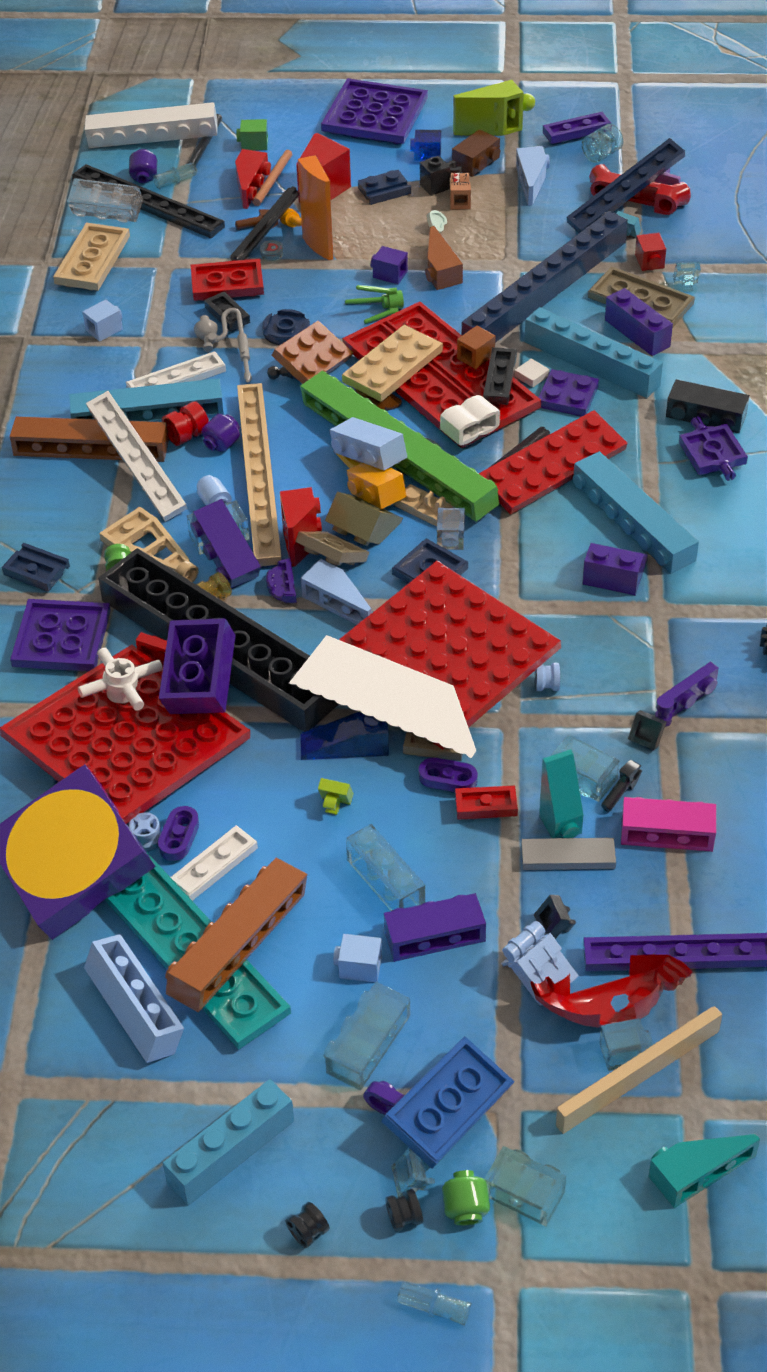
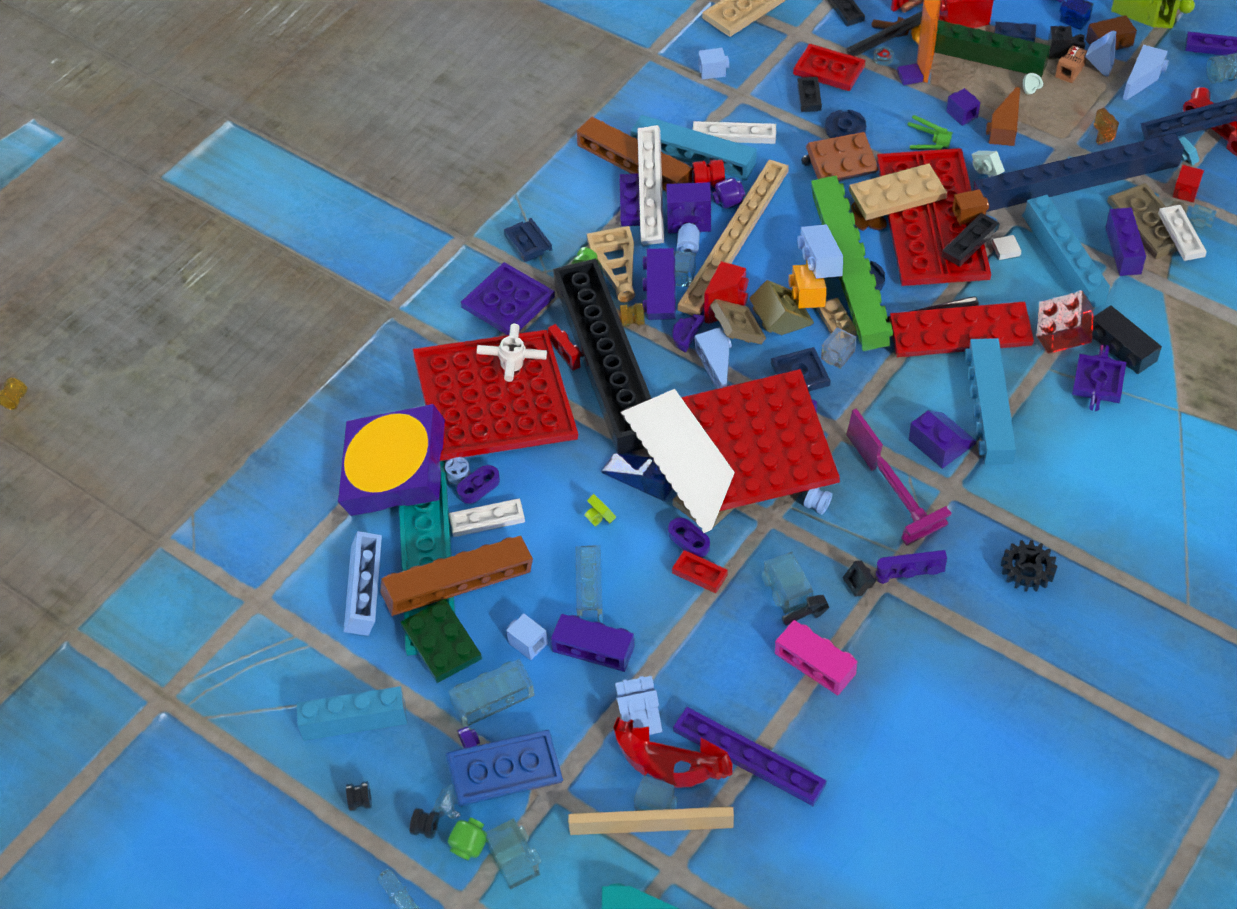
camera: 35 degrees right, 5 degrees up
dark purple brick [159,619,235,714] -> none
light grey piece [194,308,252,383] -> none
white brick [440,396,500,445] -> none
light grey tile [521,838,616,870] -> none
black tile [533,895,576,939] -> none
dark purple plate [538,369,599,417] -> none
teal slope [539,749,584,839] -> none
none -> dark green plate [400,599,482,683]
none -> dark purple plate [619,174,640,226]
none -> dark purple brick [666,182,711,233]
none -> magenta piece [846,408,952,546]
none -> dark purple tile [897,63,923,85]
none -> dark green brick [934,20,1050,77]
none -> light aqua plate [971,151,1005,177]
none -> clear red brick [1037,291,1093,354]
none -> medium blue slope [1085,31,1116,77]
none -> clear orange bracket [1094,108,1119,145]
none -> white tile [1158,205,1207,261]

